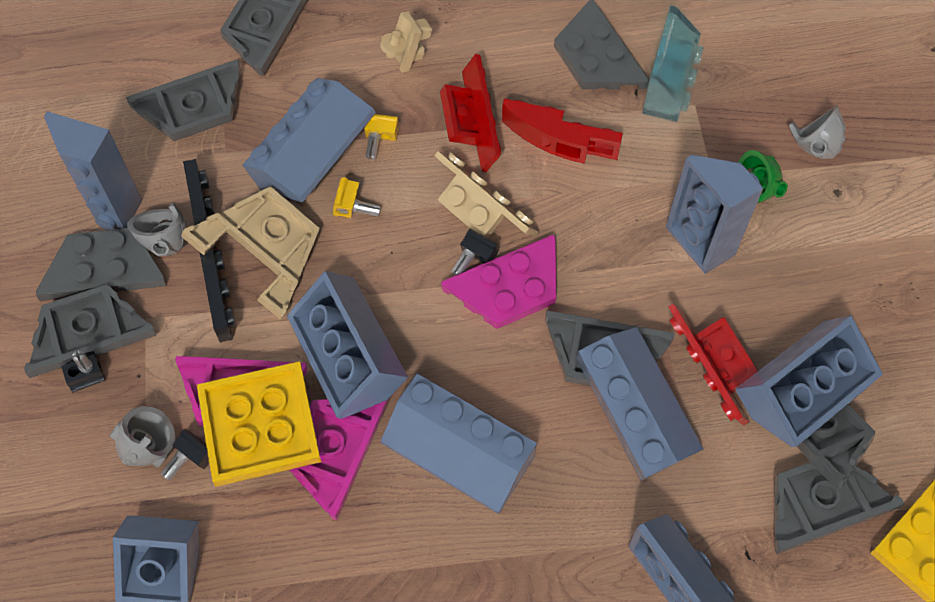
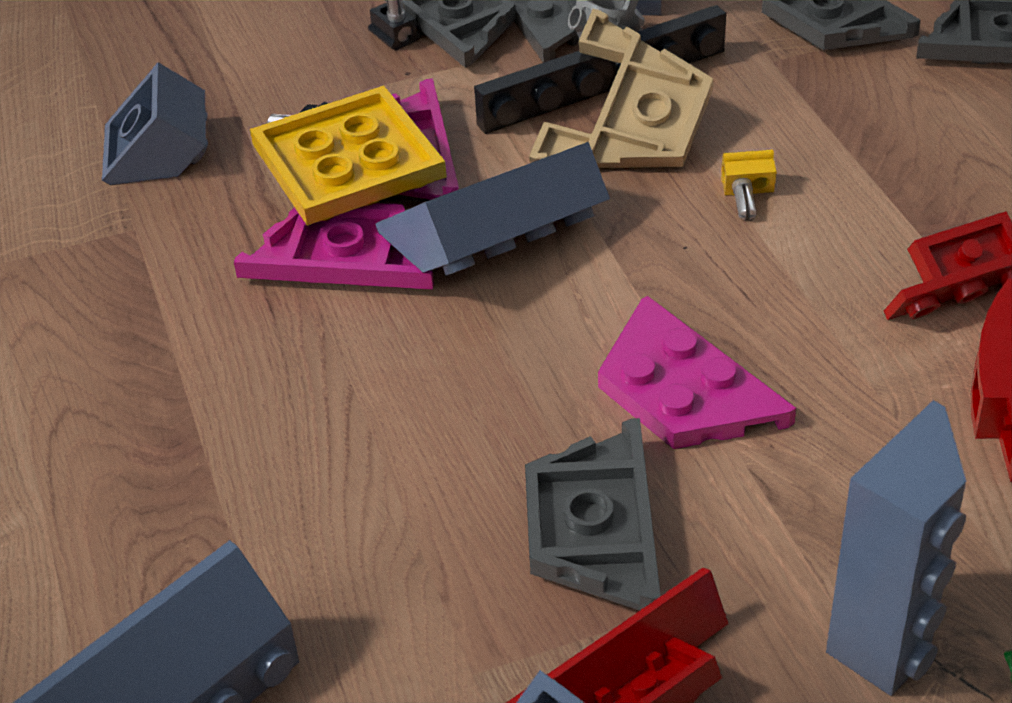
camera: 80 degrees right, 20 degrees down
light grey helmet [109,406,175,468] -> none
sand blue slope [242,78,376,202] -> none
yellow piece [364,114,399,160] -> none
sand blue slope [381,374,537,514] -> none
tan bracket [434,151,539,238] -> none
black piece [451,229,499,275] -> none
sand blue slope [576,327,704,481] -> none

